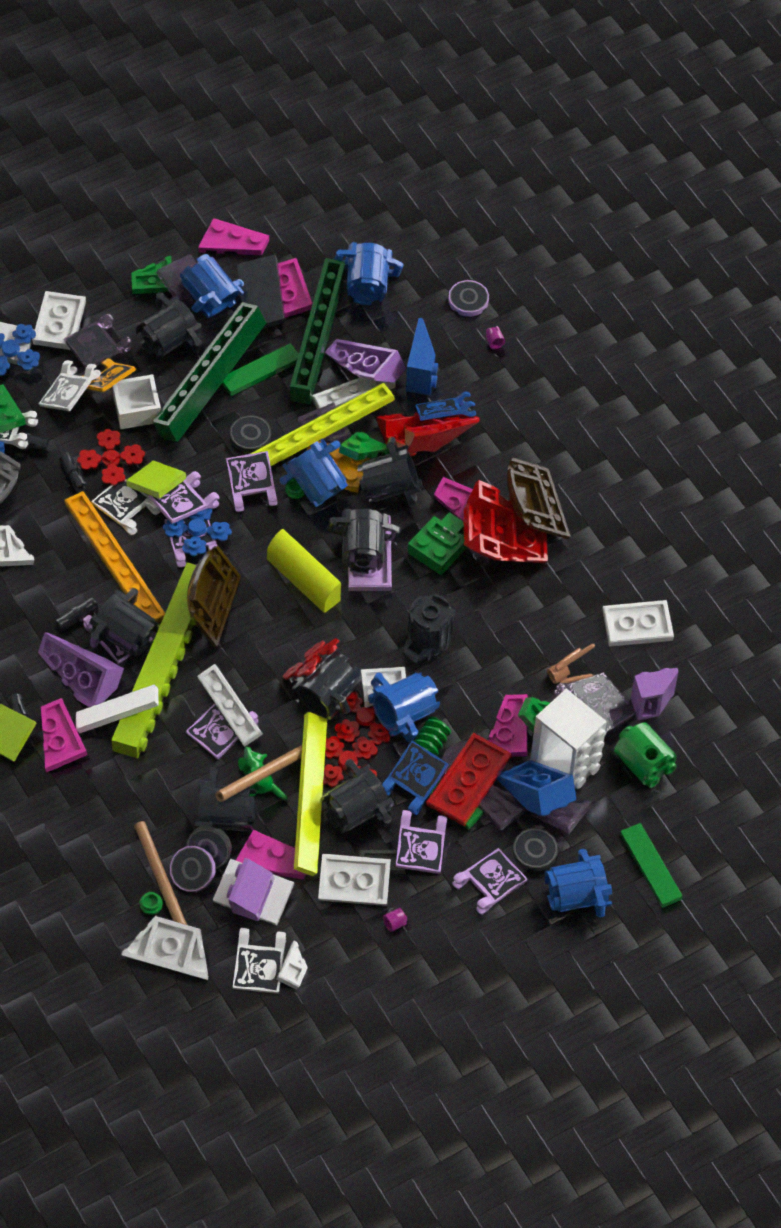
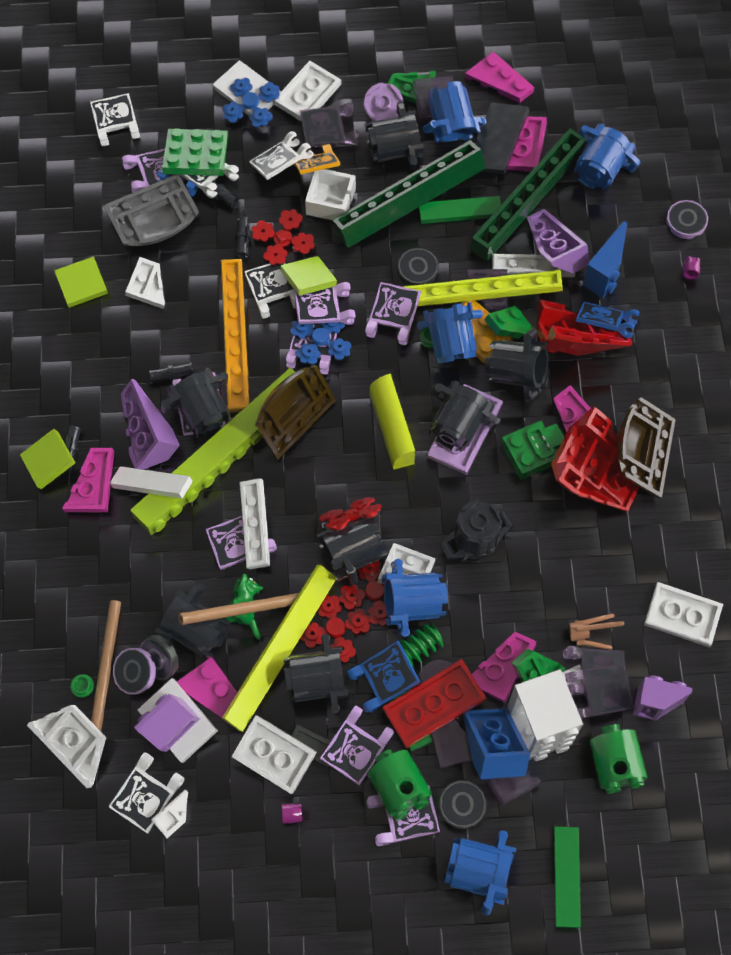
camera: 30 degrees right, 10 degrees up
none -> lavender tile [364,83,403,121]
none -> green cylinder [367,750,432,821]

